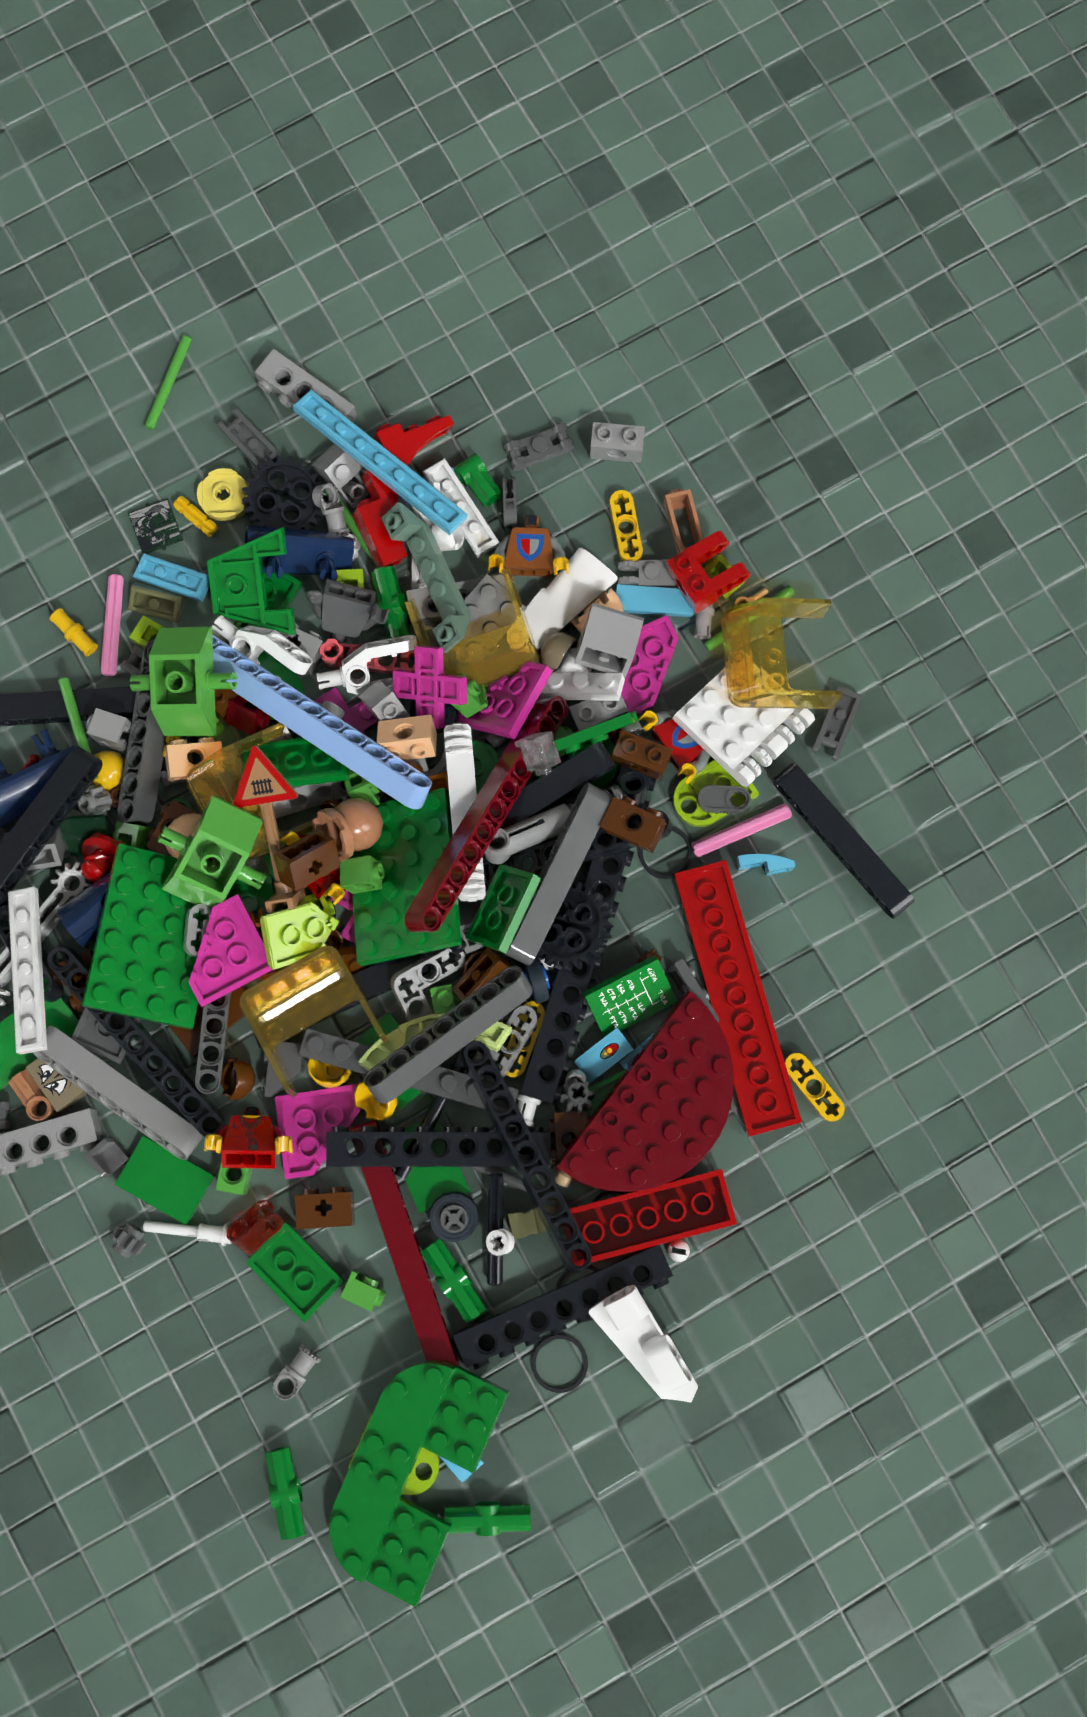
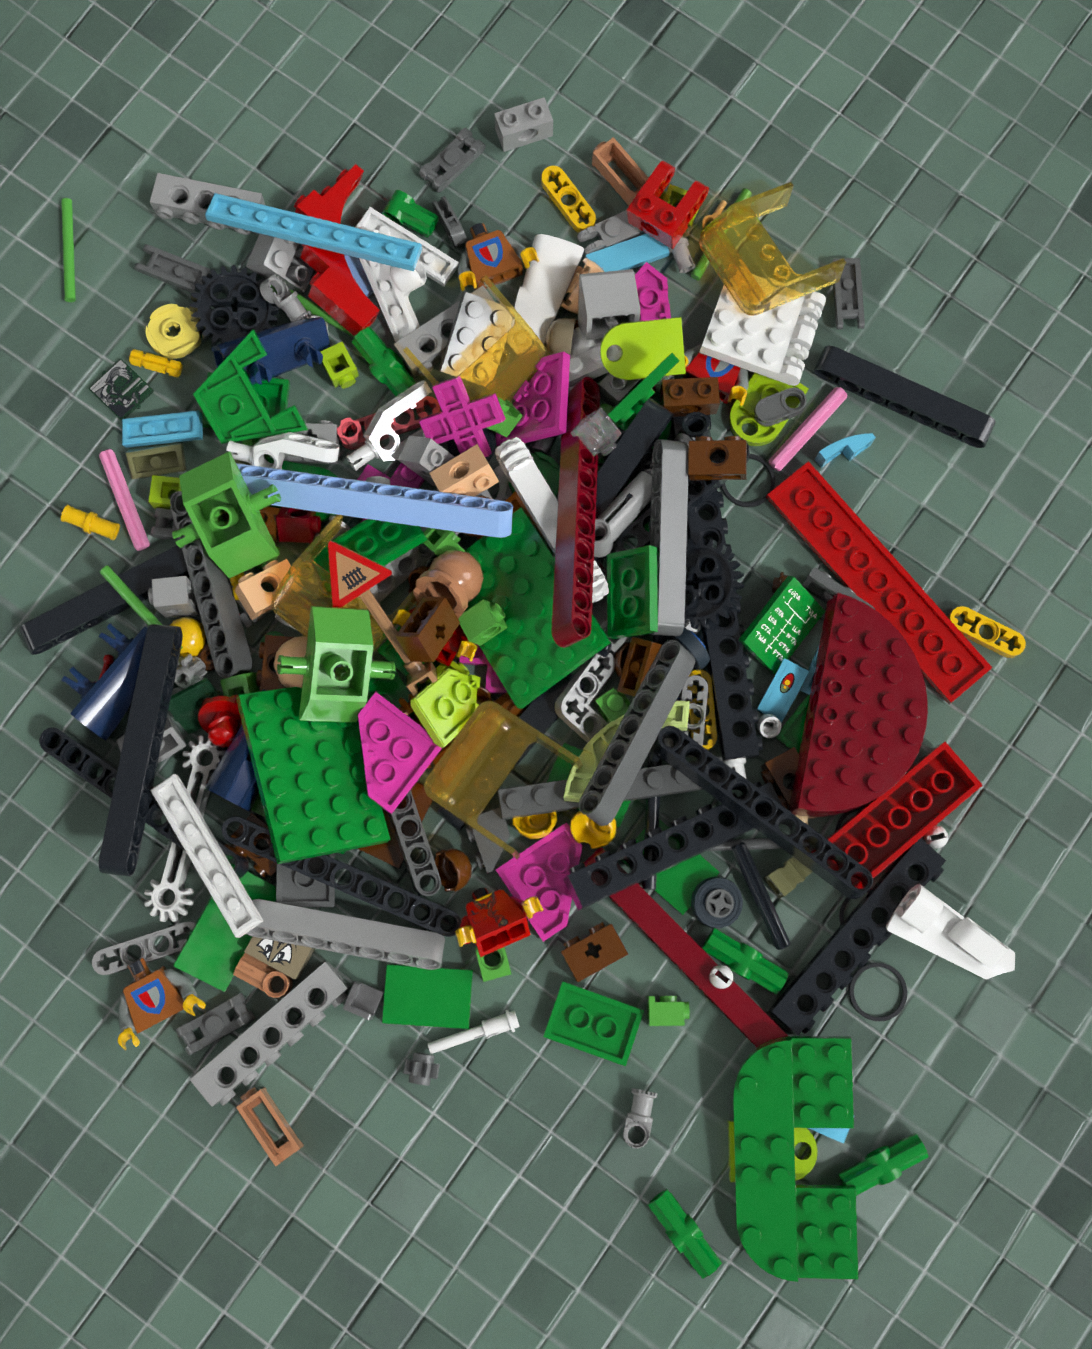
camera: 30 degrees left, 0 degrees up
light grey beam [183,904,211,957] -> none
clear red piece [226,1200,283,1255] -> none
dark grey torso [306,579,390,643] -> none
sand green slope [382,502,471,653] -> none
white bush [486,1229,515,1256] -> none
dark grey gear [560,1078,595,1115] -> none
none -> lime tile [600,317,686,380]
none -> white hinge [709,965,733,989]

